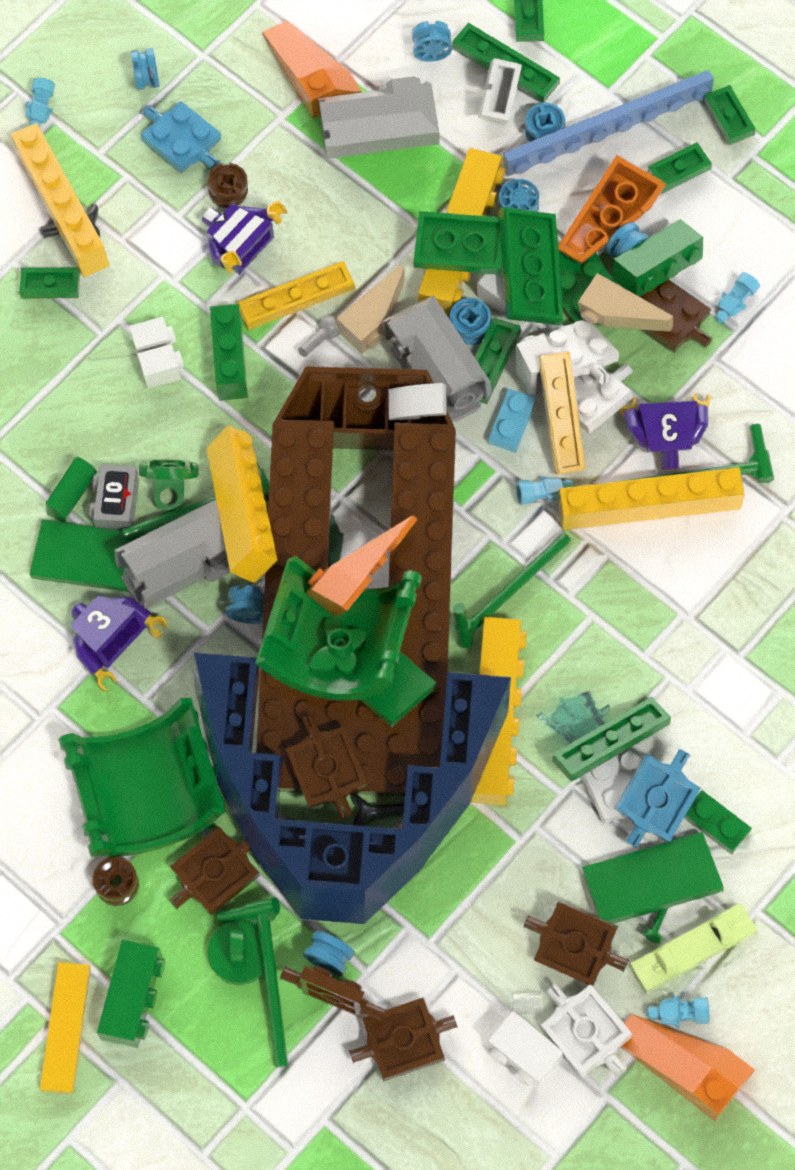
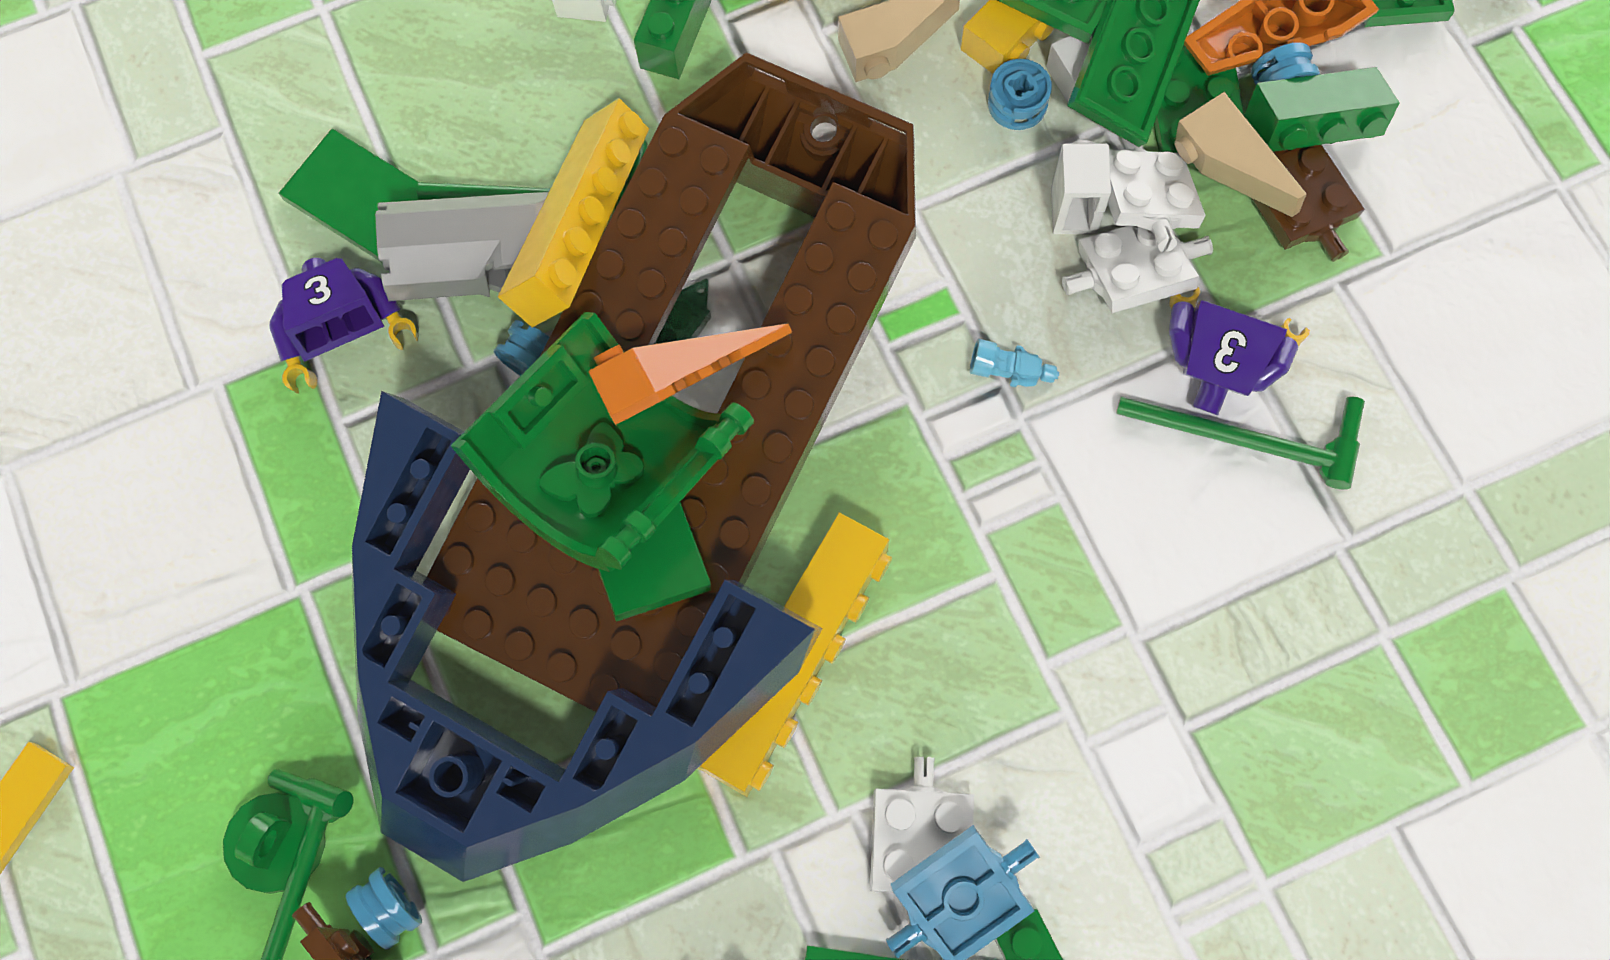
camera: 25 degrees right, 5 degrees up
green brick [45,456,97,522] -> none
green hinge [58,698,225,858] -> none
light grey brick [89,464,139,531] -> none
reddish brown wheel [92,857,139,906] -> none
green brick [97,940,166,1048] -> none
green tile [139,459,199,512] -> none
reddish brown plate [168,826,260,916] -> none
reddish brown plate [286,715,368,819] -> none
light grey bar [298,316,340,357] -> none
black piece [353,793,405,826] -> none
light grey brick [382,296,492,422] -> none
white slope [389,383,446,420] -> none
green bar [453,533,571,648] -> none
green plate [475,318,522,404] -> none
medium azure plate [488,389,537,453] -> none
clear light blue piece [536,691,610,743] -> none
yellow tile [538,351,586,475] -> none
plate [552,697,671,782] -> none
yellow brick [558,467,745,530] -> none
medium azure piece [715,272,761,324] -> none

